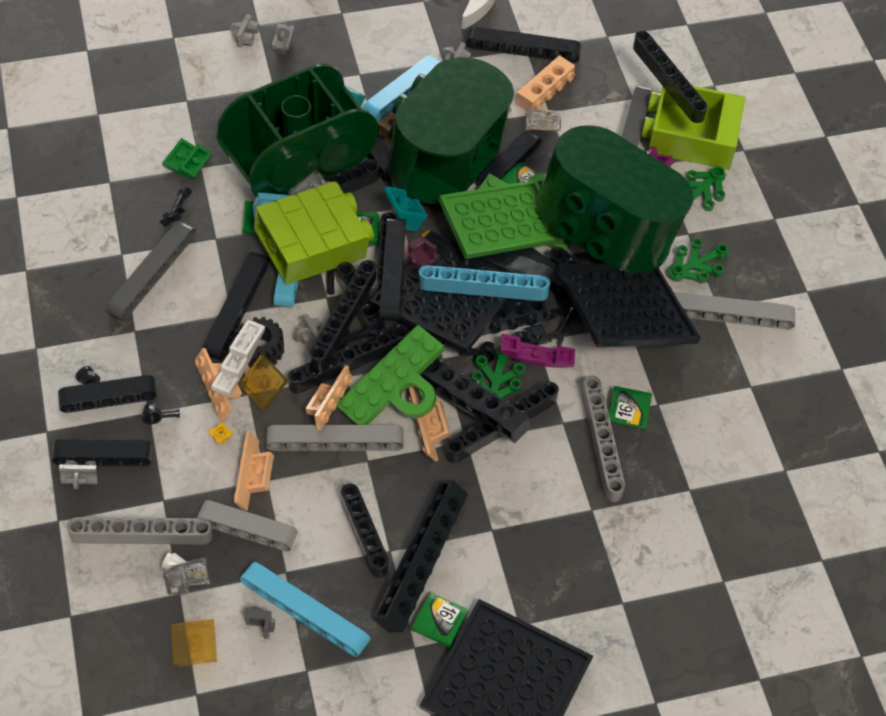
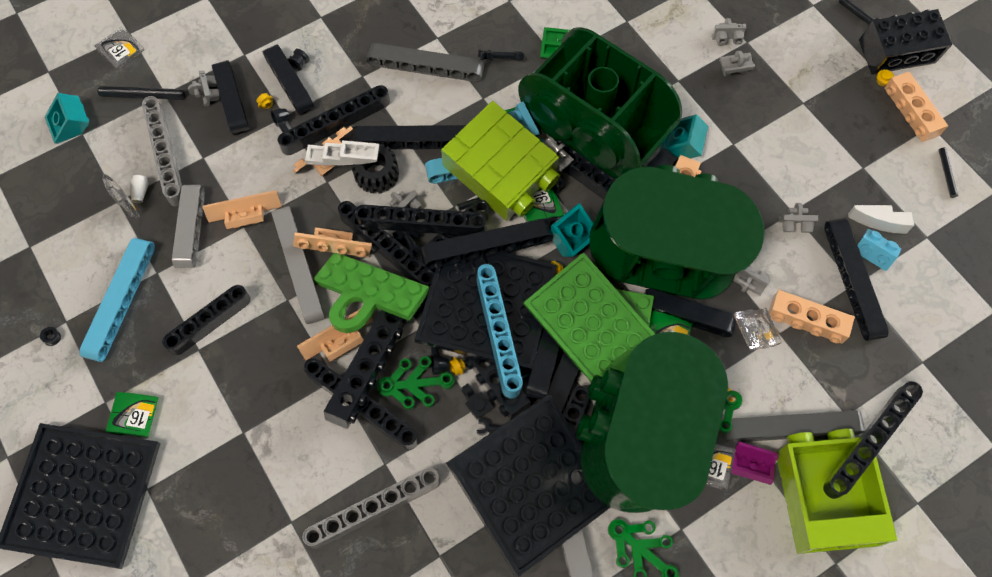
camera: 75 degrees right, 10 degrees up
clear yellow plate [171,619,217,667] -> none
yellow plate [209,422,233,444] -> none
clear yellow plate [239,355,288,410] -> none
dark grey bracket [245,607,276,639] -> none
clear wing [288,170,323,196] -> none
medium azure beam [362,55,441,122] -> none
black brick [373,480,468,633] -> none
clear pink panel [408,235,437,268] -> none
magenta slope [500,333,575,368] -> none
slope [609,386,652,430] -> none
green plant [686,166,726,212] -> none
none -> black bush [40,327,61,346]
none -> teal slope [45,93,89,144]
none -> black axle [97,86,185,99]
none -> yellow plate [256,93,273,109]
none -> black beam [277,85,390,155]
none -> yellow plate [449,357,466,376]
none -> medium azure bracket [857,229,901,271]

